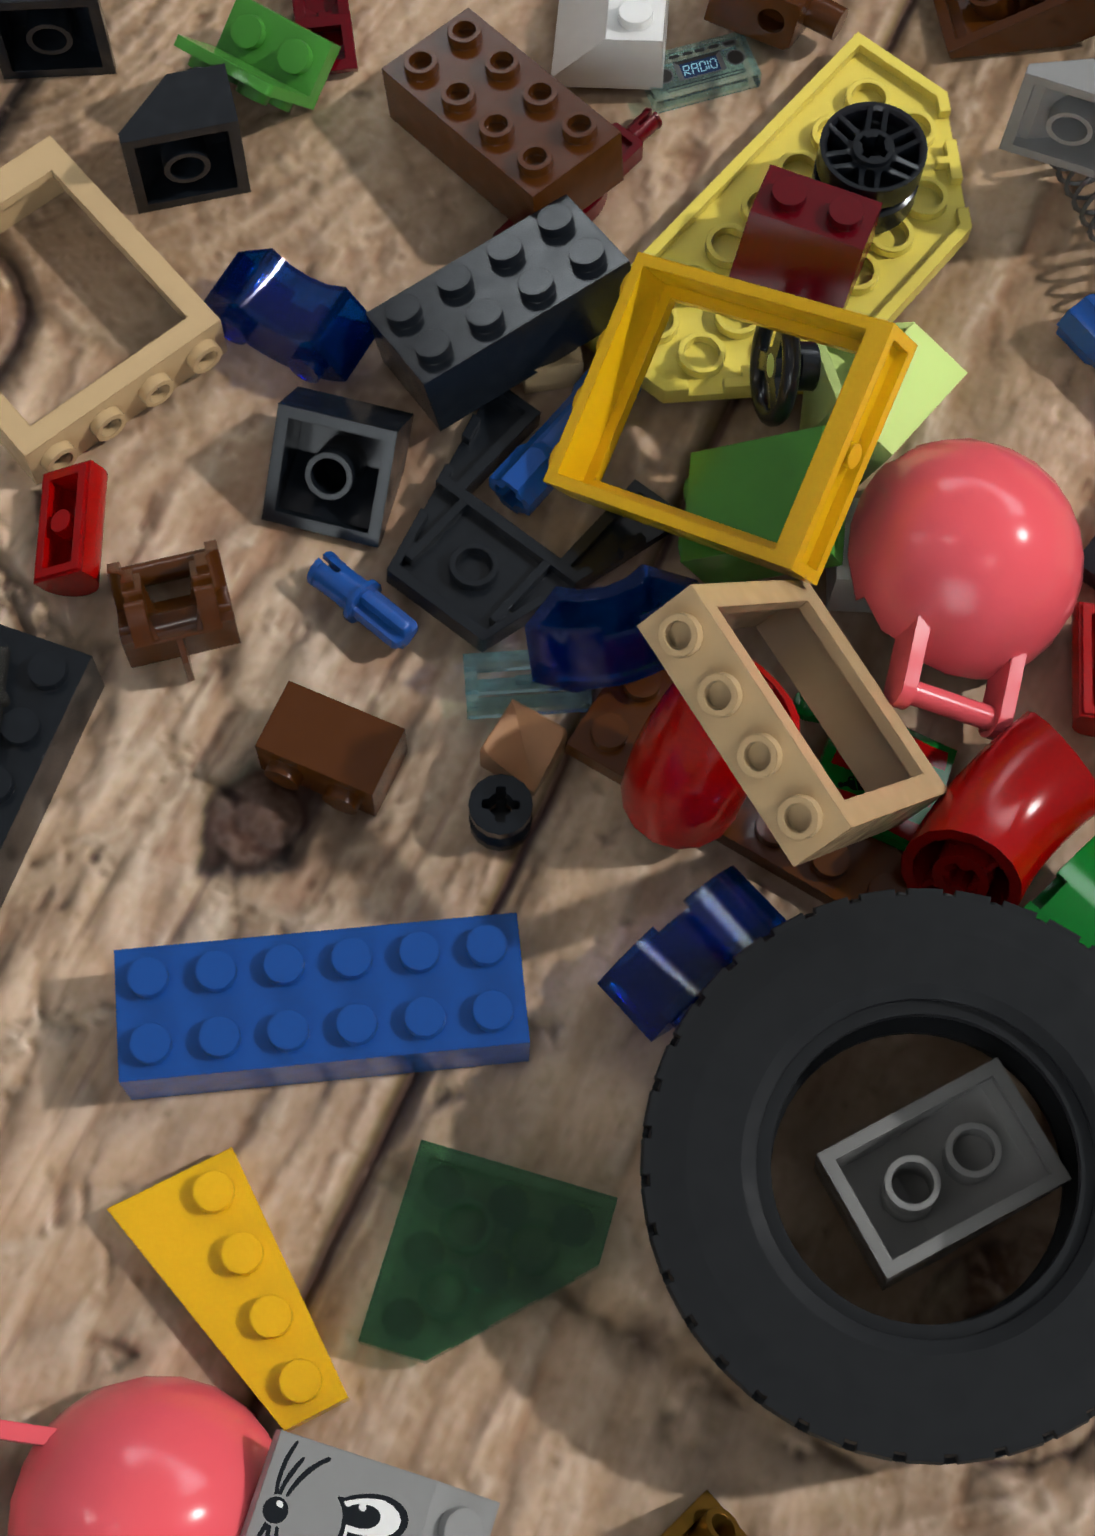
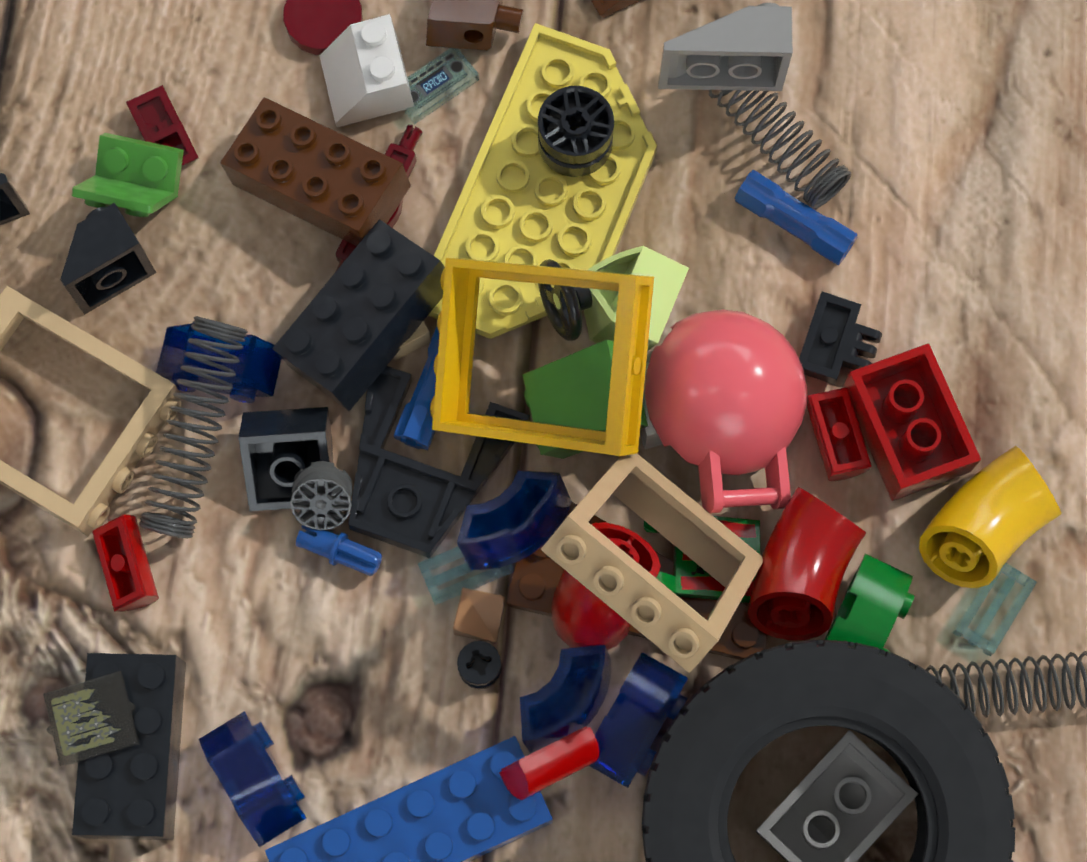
camera: 15 degrees left, 5 degrees up
reddish brown piece [107,540,241,681] -> none
reddish brown brick [255,681,408,817] -> none
dark red slope [729,164,883,309] -> none
none -> dark grey piece [139,316,248,539]
none -> clear blue brick [199,711,306,847]
none -> dark grey wheel [290,461,353,530]
none -> red brick [499,726,599,800]
none -> clear blue brick [519,645,611,754]

